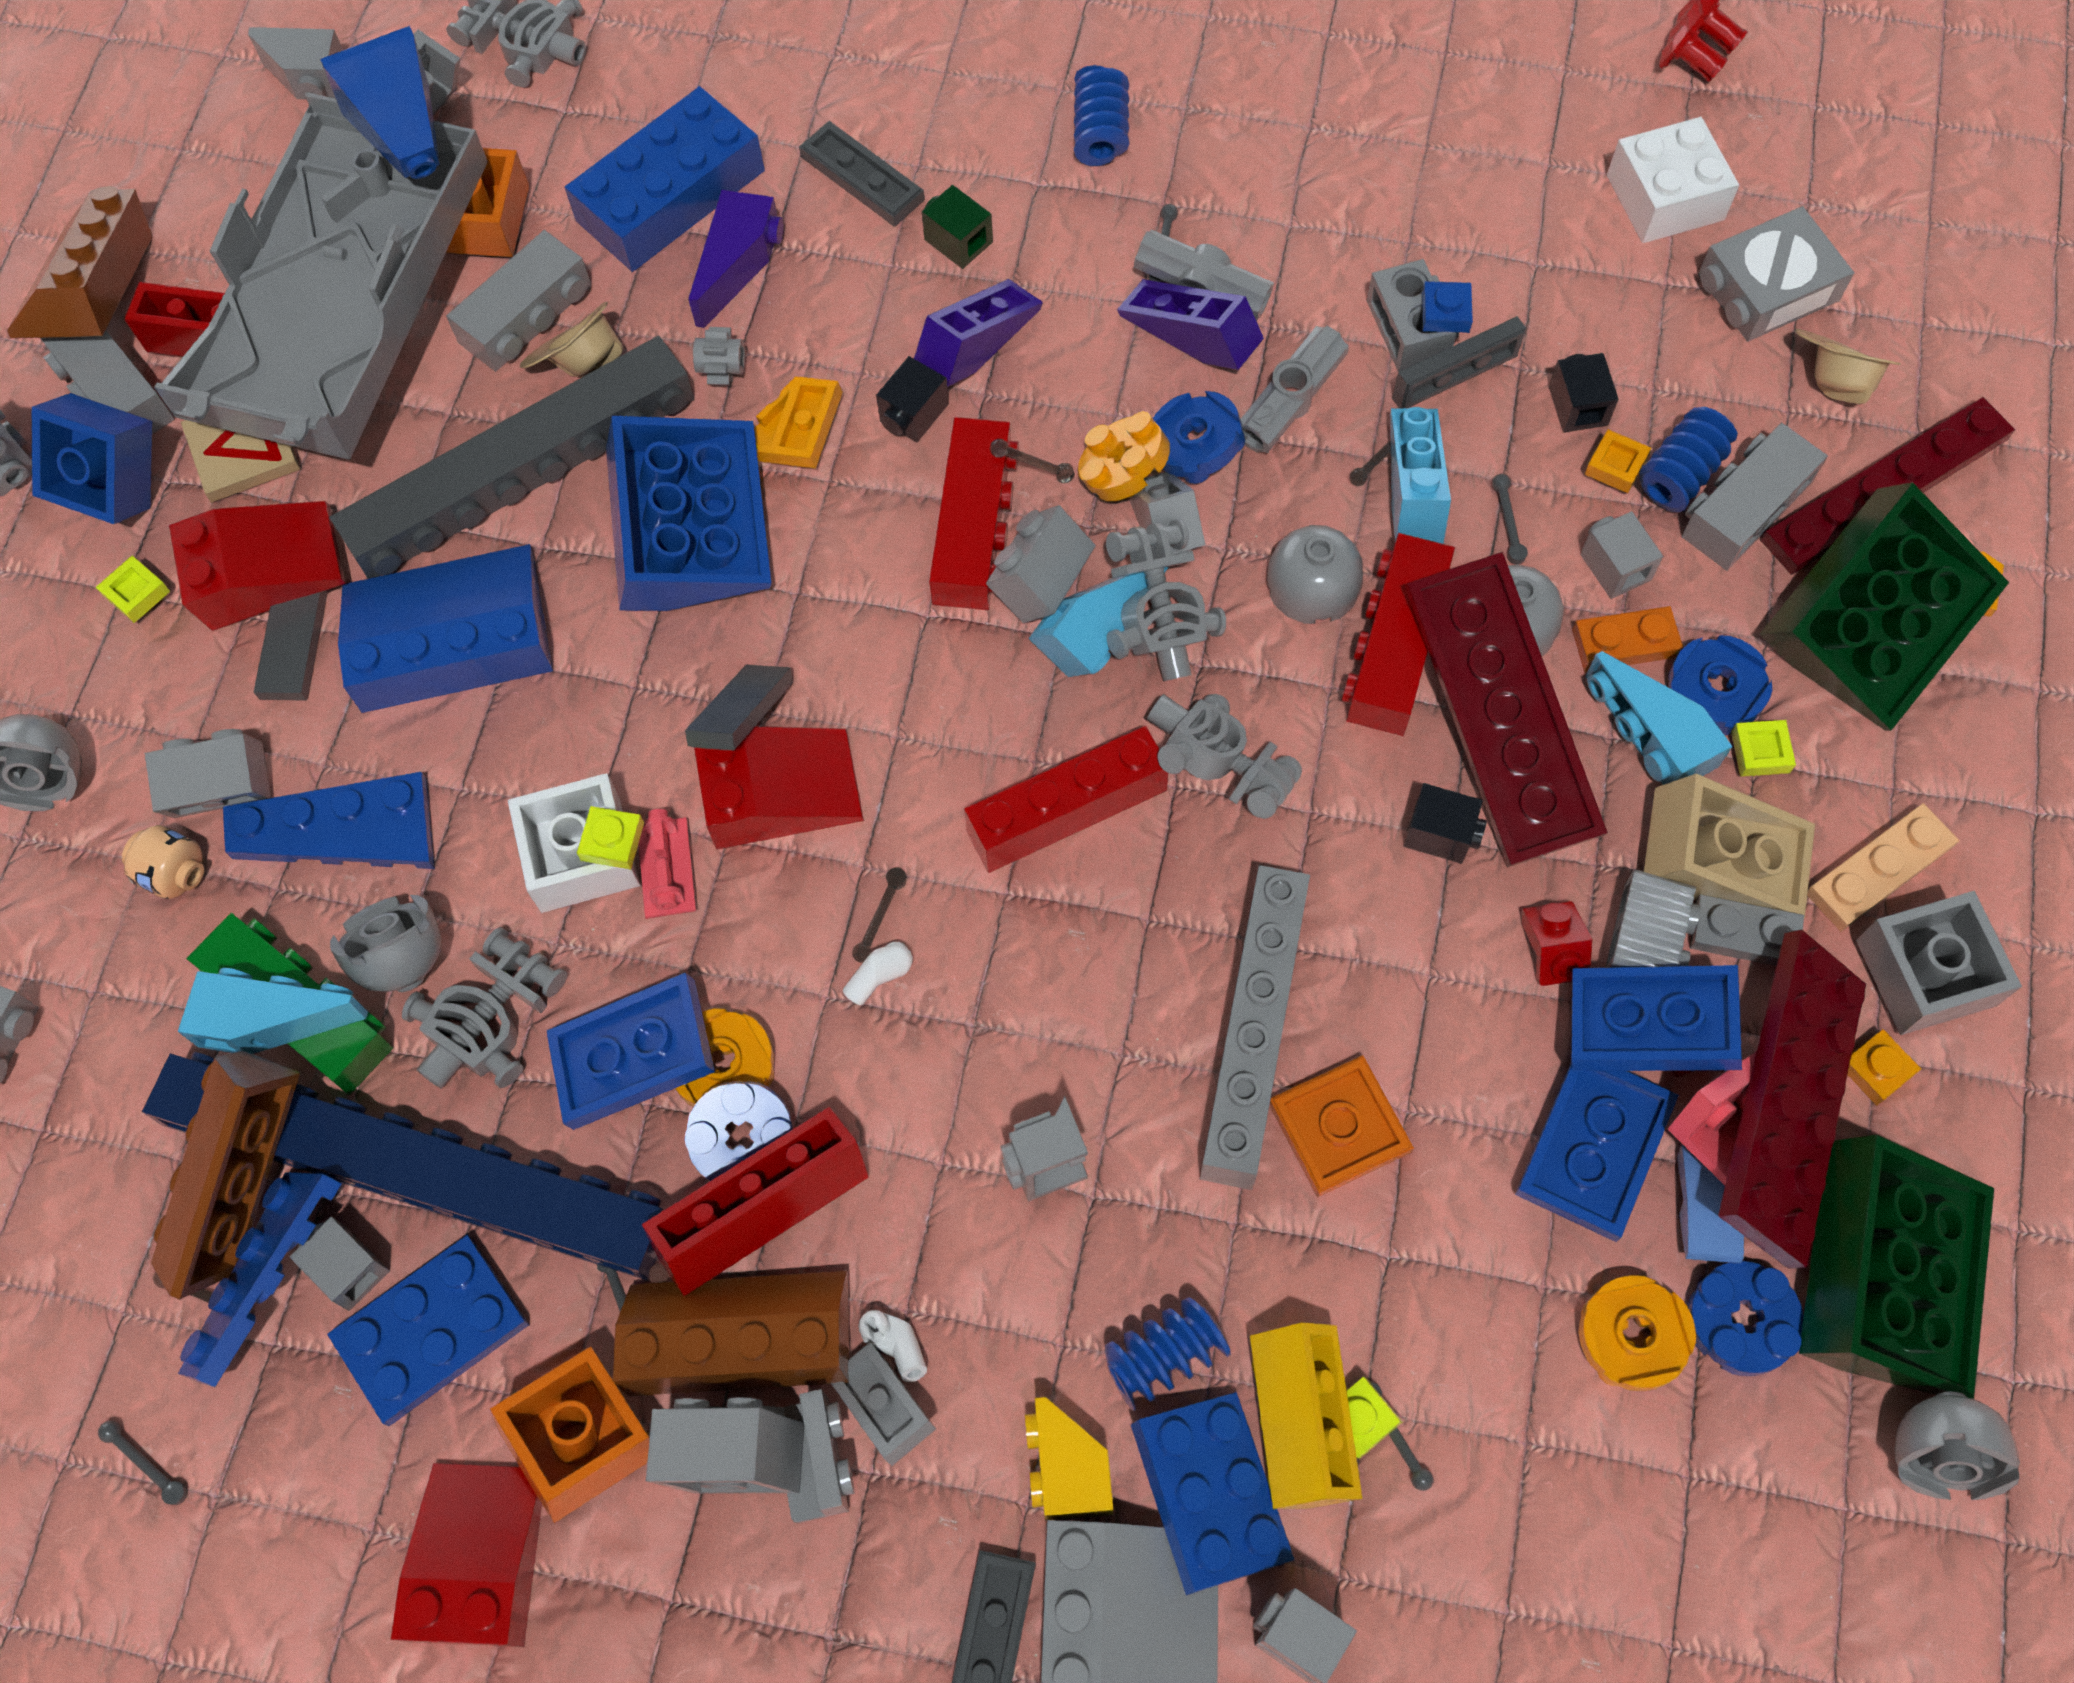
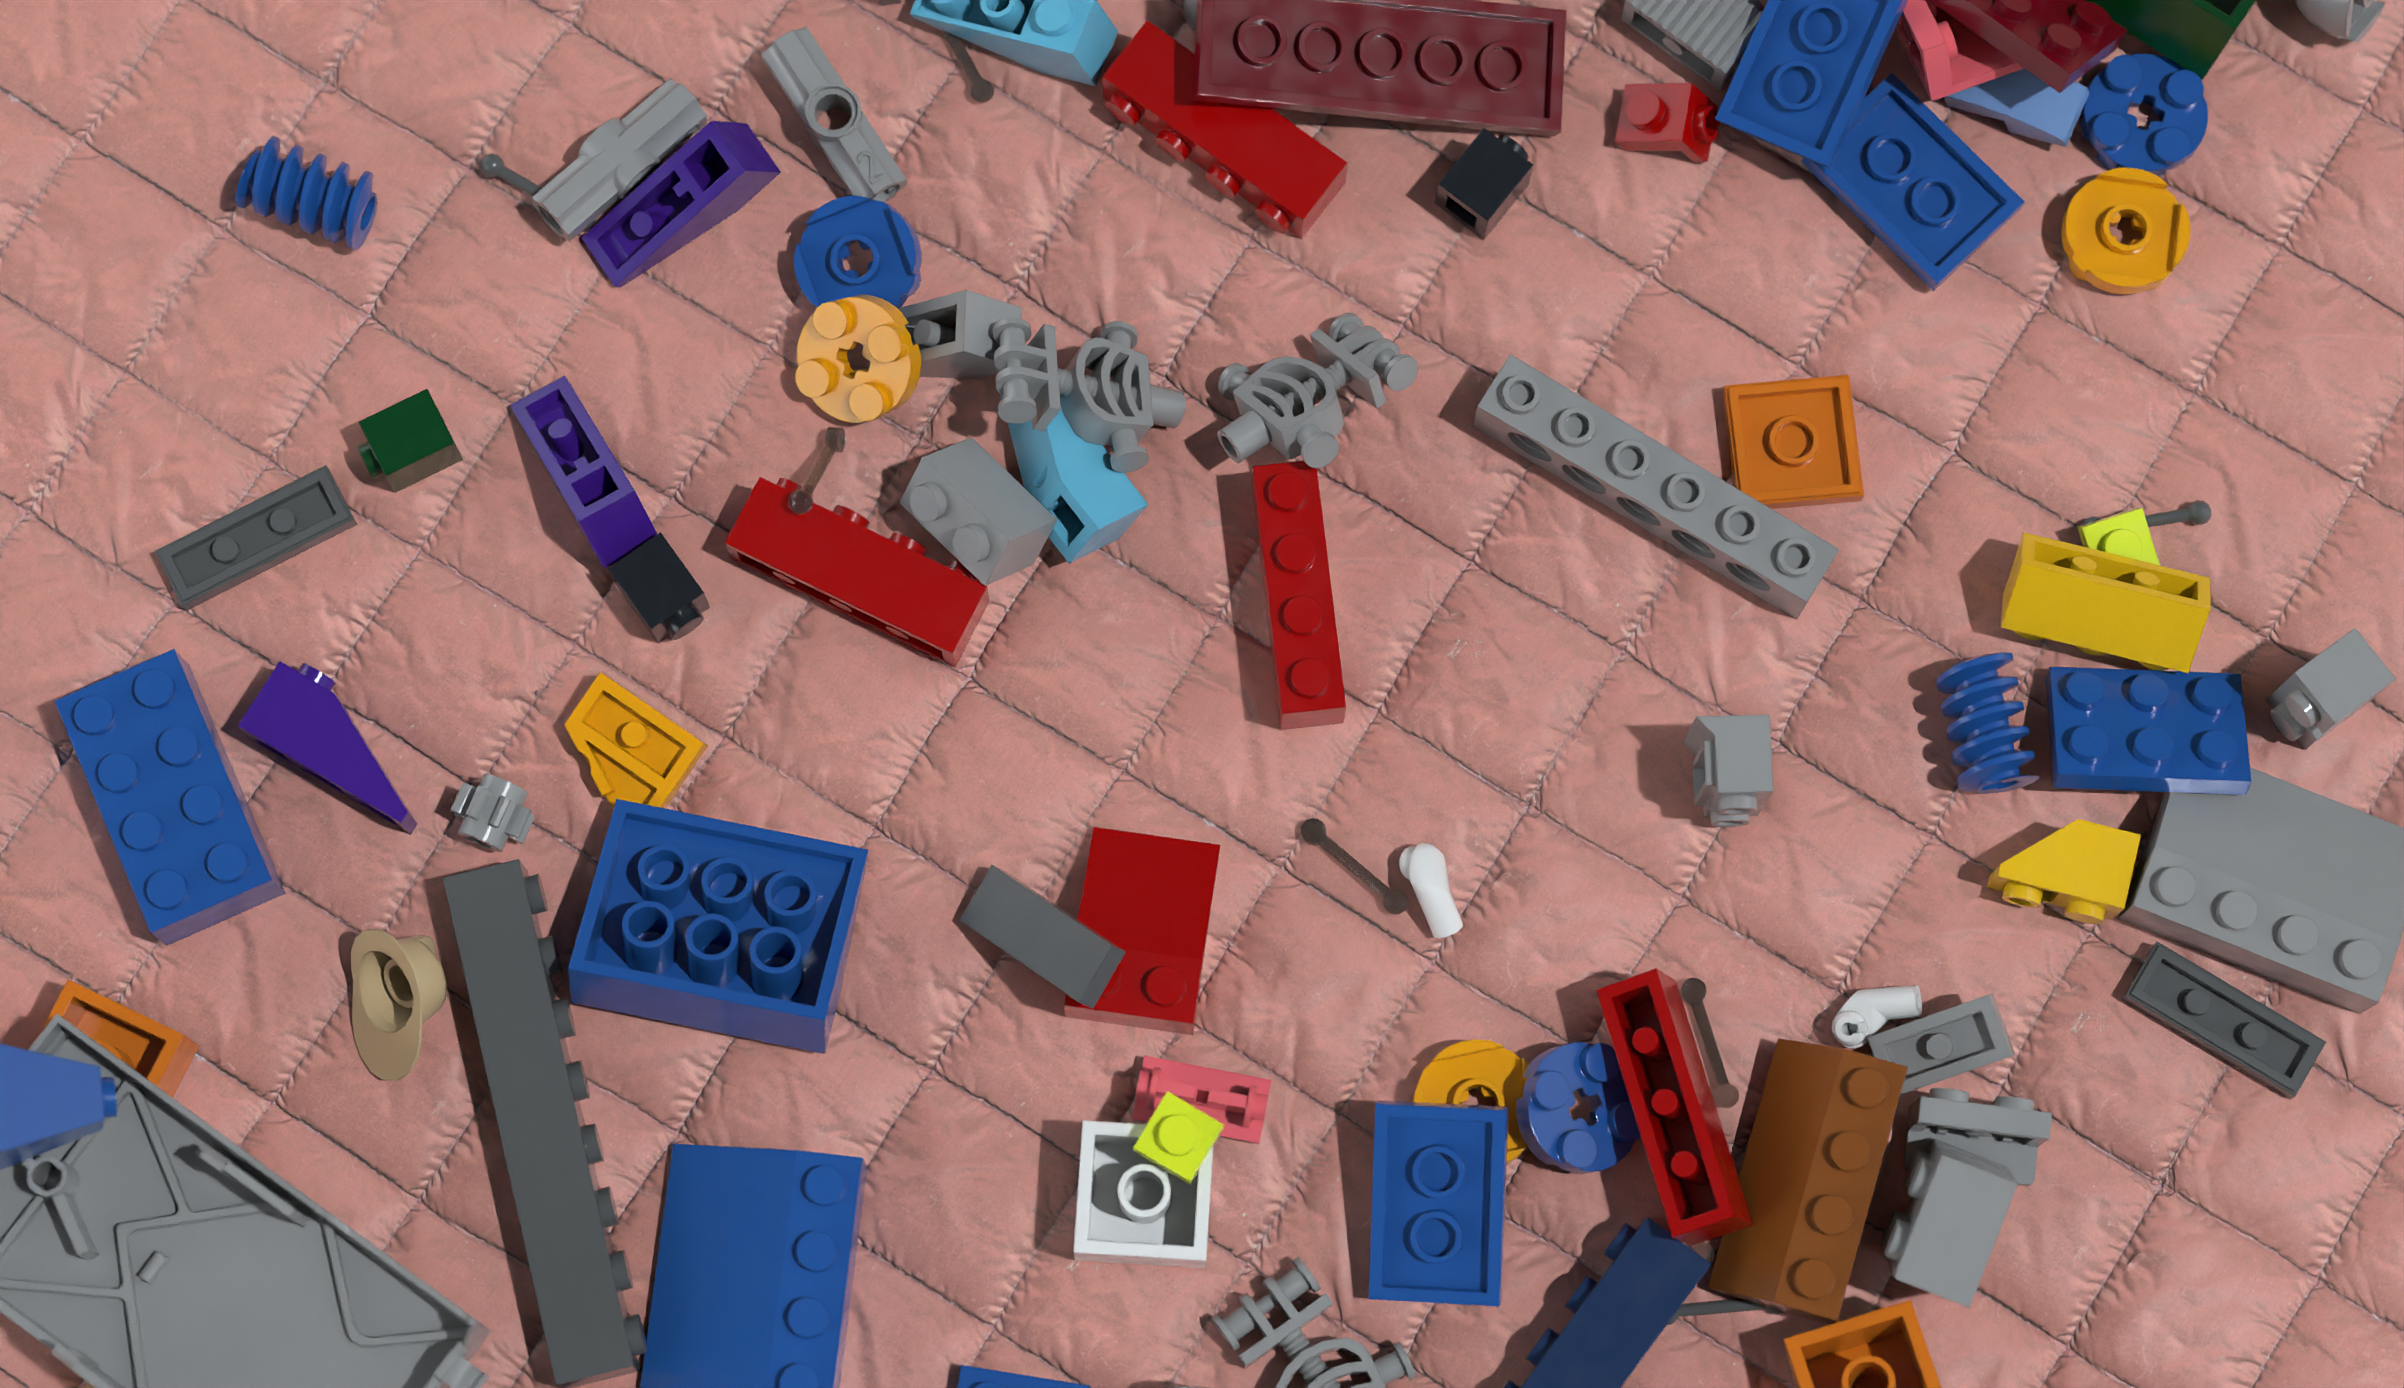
camera: 75 degrees left, 10 degrees up
light grey brick [446,230,592,372] -> none
light grey cylinder [1267,525,1363,624] -> none
none -> clear smoke hinge [1680,978,1739,1108]

